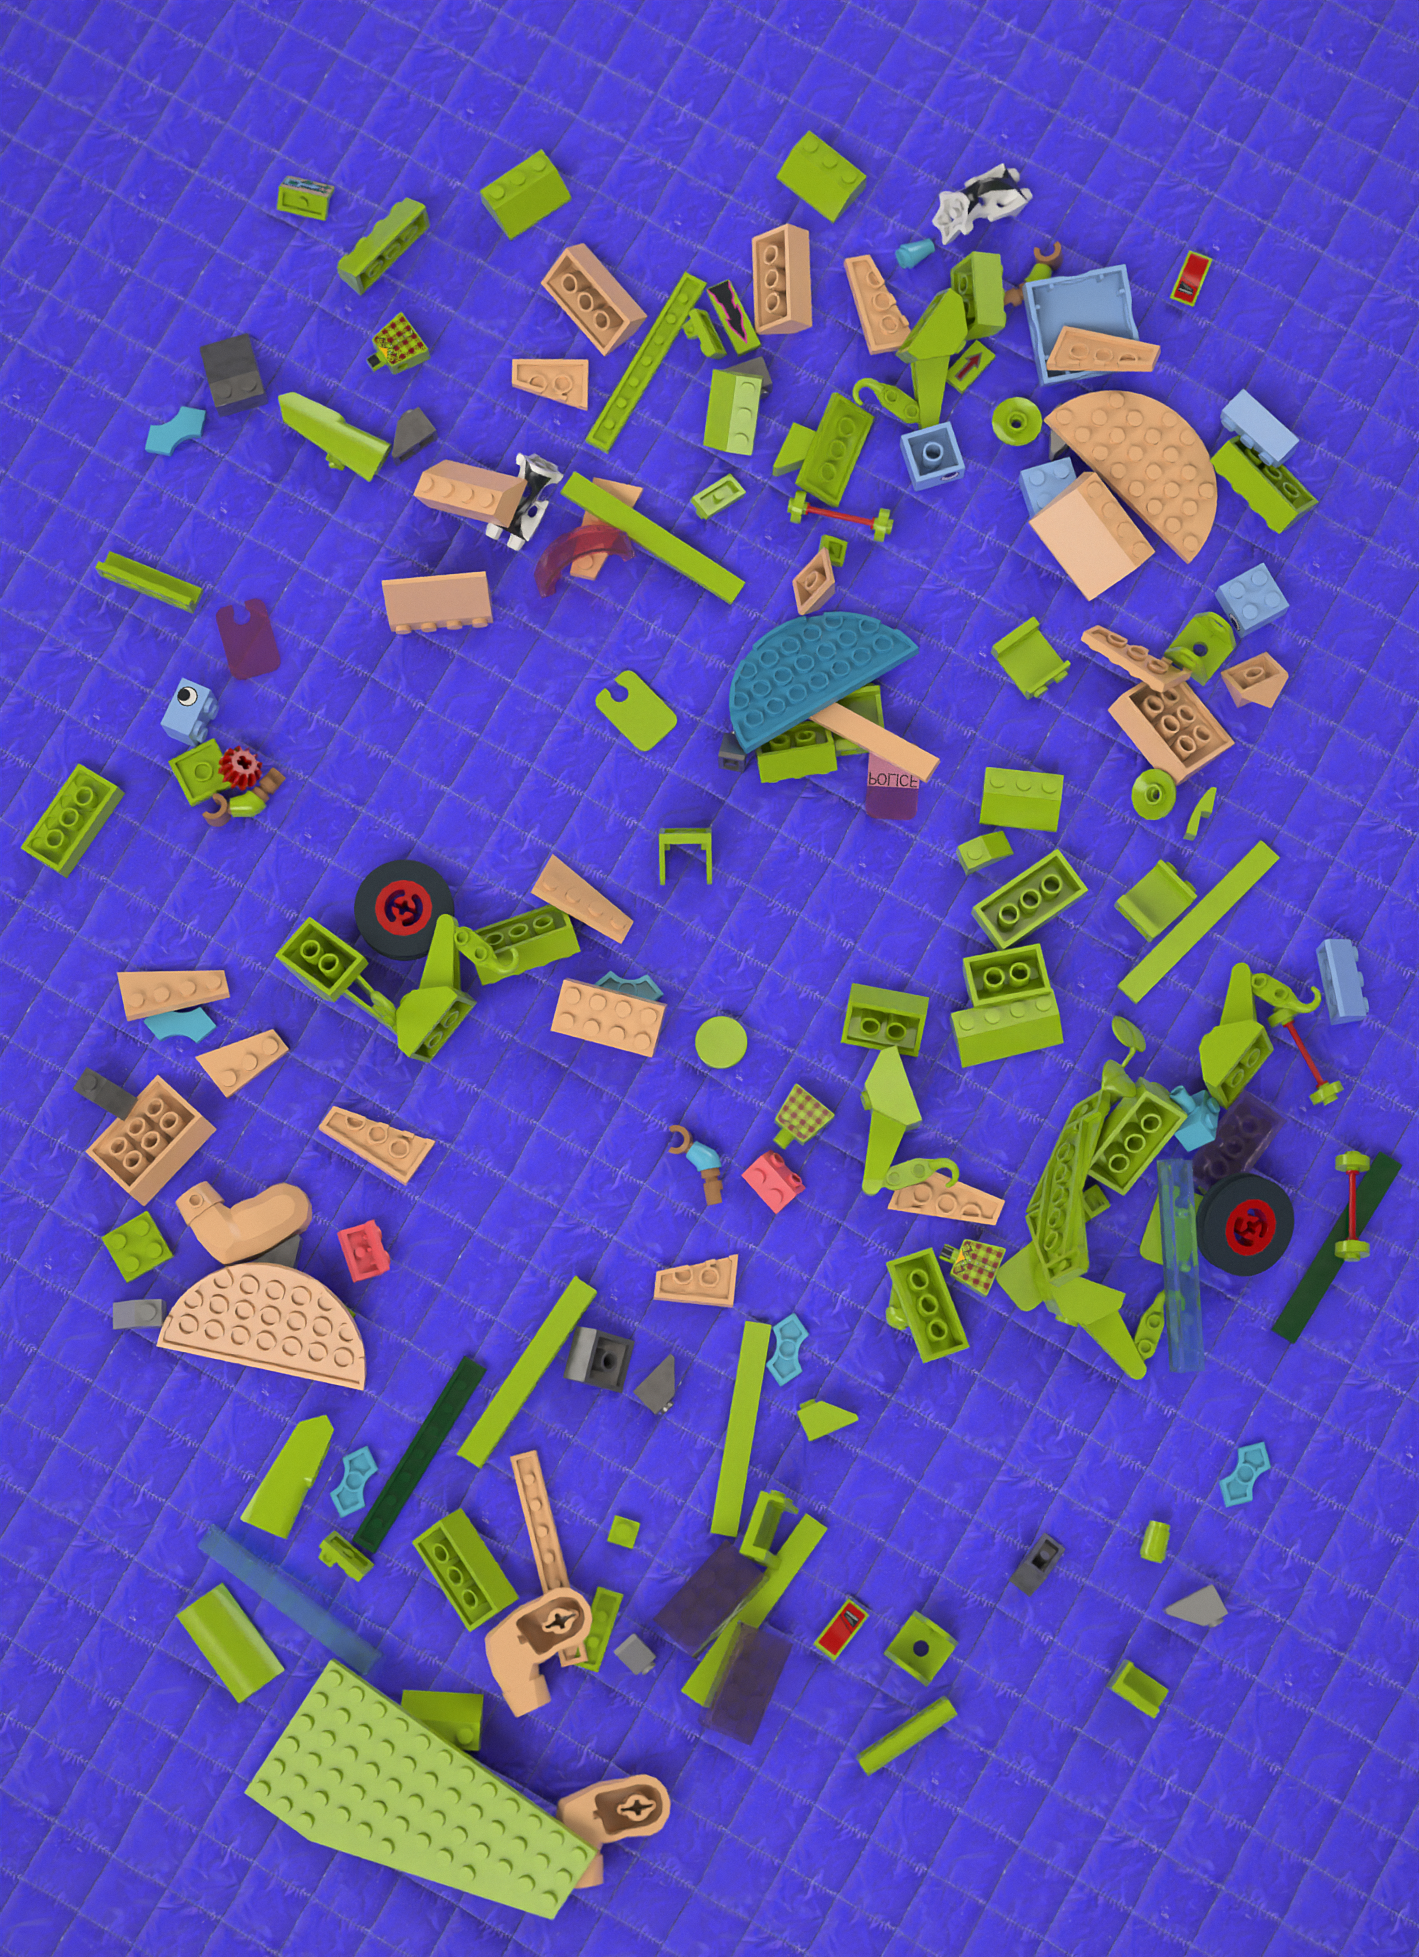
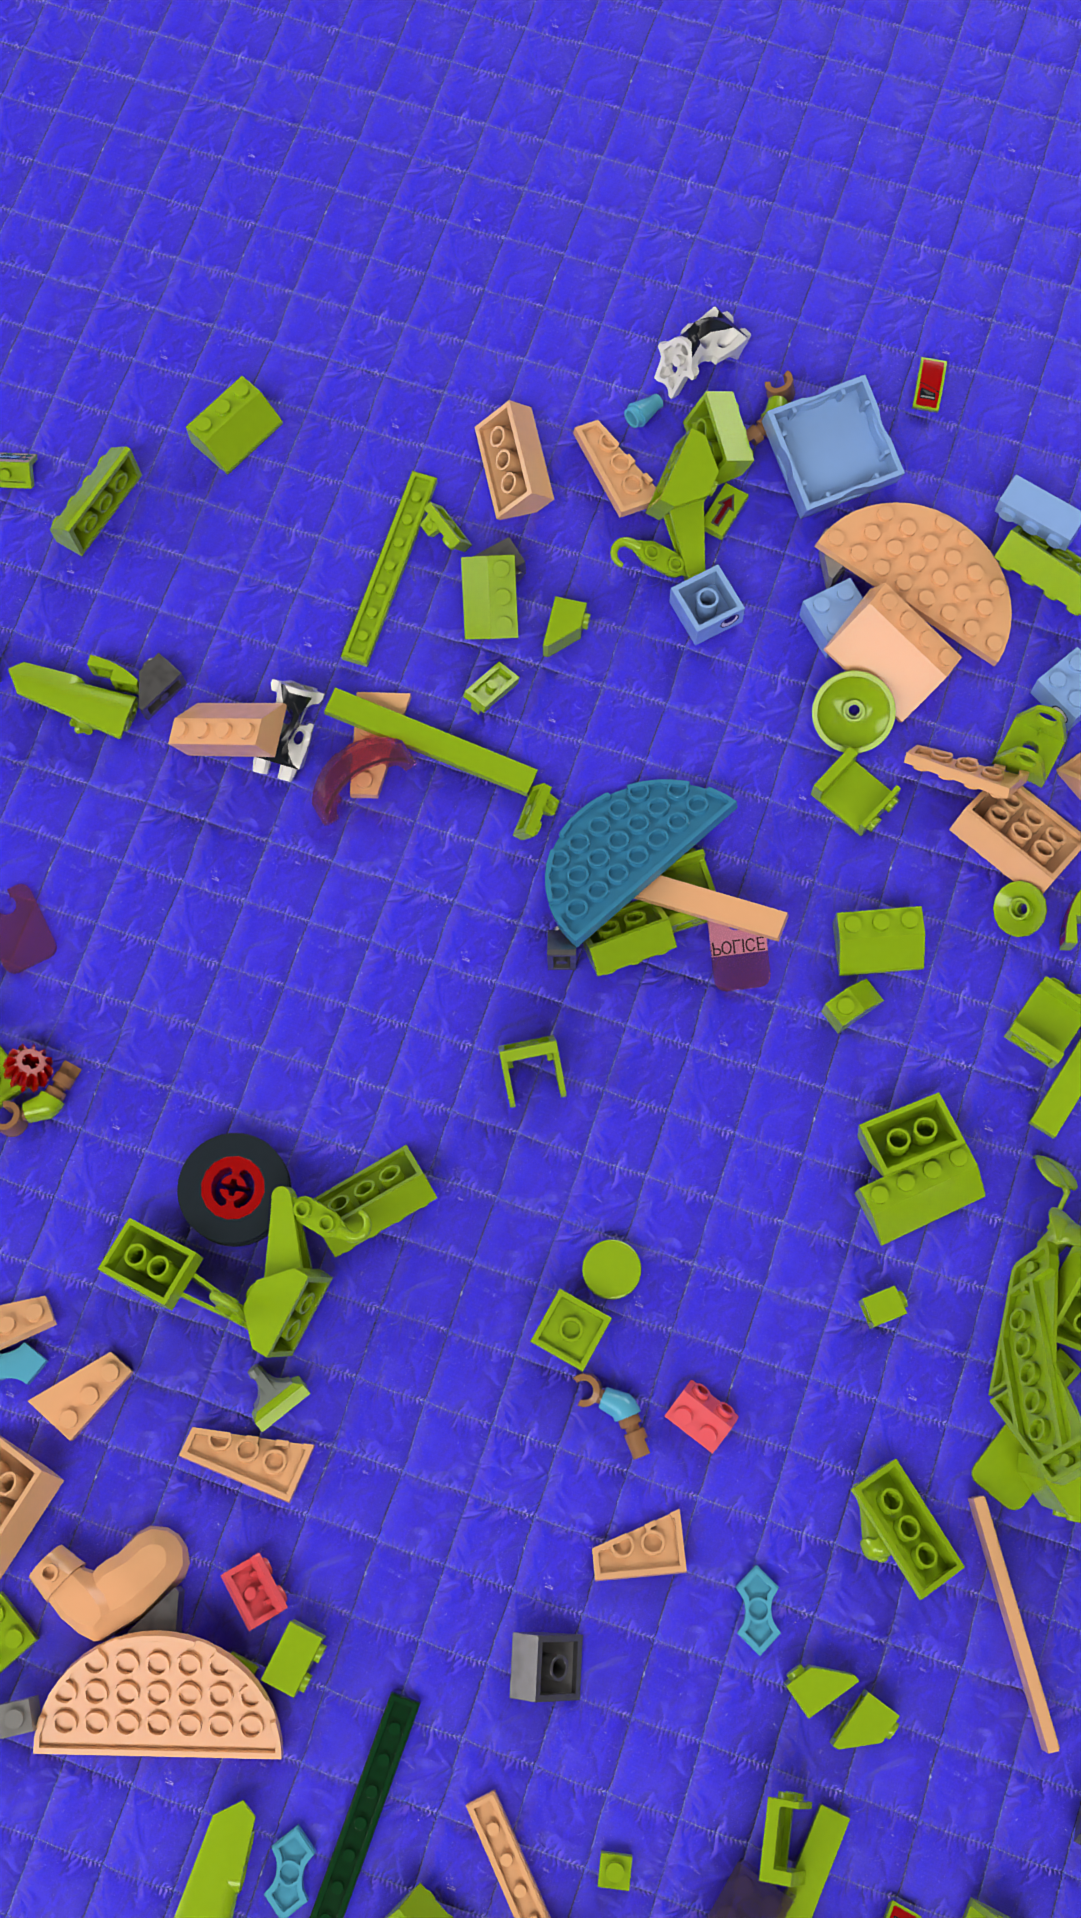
camera: 10 degrees left, 5 degrees down
torso [366,312,430,374] -> none
light nougat slope [382,571,493,634] -> none
lime tile [457,1275,597,1469] -> none
light nougat wing [512,359,589,411] -> none
light nougat wing [530,854,634,944] -> none
light nougat slope [541,243,648,356] -> none
light nougat brick [551,978,668,1057] -> none
medium azure tile [594,971,664,1001] -> none
lime piece [595,670,677,752] -> none
flat silver slope [633,1353,675,1415] -> none
tile [706,279,761,357] -> none
lime tile [710,1321,772,1537] -> none
lime torso [773,1083,835,1150] -> none
lime slope [776,130,867,224] -> none
lime axle [787,489,894,543] -> none
light nougat slope [792,547,835,615] -> none
lime tile [795,392,875,508] -> none
lime tile [818,534,848,568] -> none
lime slope [841,983,929,1057] -> none
lime slope [860,1046,959,1196] -> none
light nougat wing [887,1160,1005,1225] -> none
torso [939,1239,1006,1298] -> none
lime brick [971,848,1088,951] -> none
lime dish [991,397,1042,447] -> none
light nougat wing [1046,326,1161,372] -> none
none -> lime slope [87,655,139,695]
none -> piece [247,1364,310,1432]
none -> lime brick [261,1619,327,1698]
none -> lime hinge [512,783,560,840]
none -> lime tile [530,1288,612,1372]
none -> lime dish [812,670,896,753]
none -> lime slope [829,1689,900,1750]
none -> lime brick [858,1286,908,1329]
none -> light nougat tile [968,1495,1060,1754]

